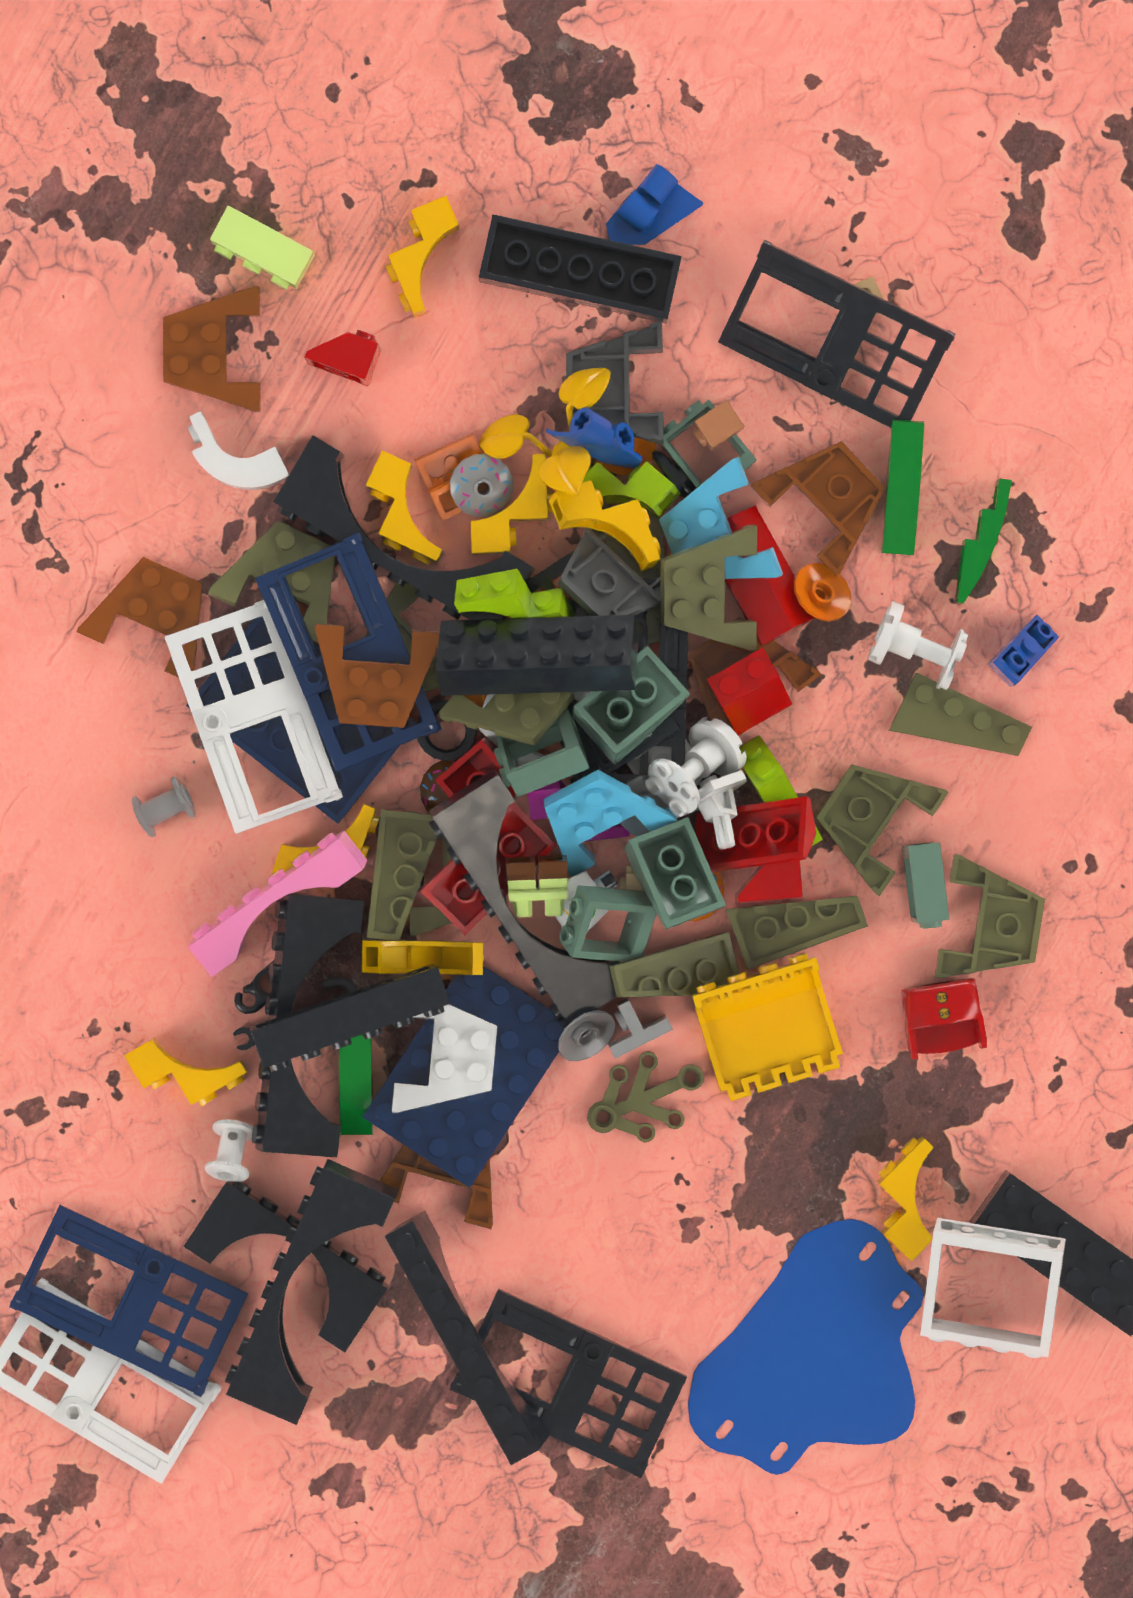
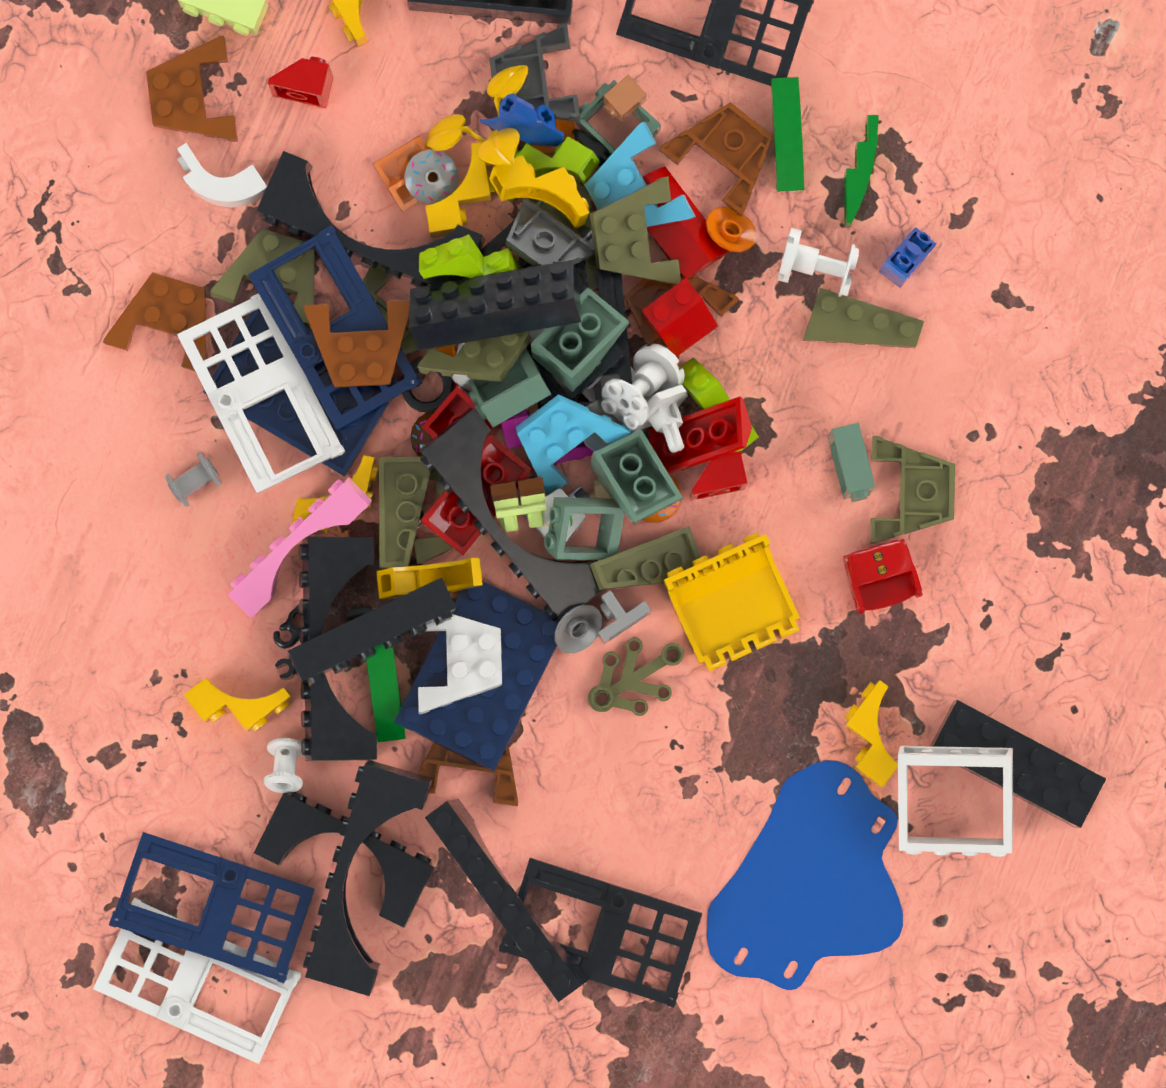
camera: 10 degrees left, 5 degrees down
yellow arch [366,450,443,565] -> none
olive wing [726,896,868,970] -> none
olive wing [816,764,949,896] -> none

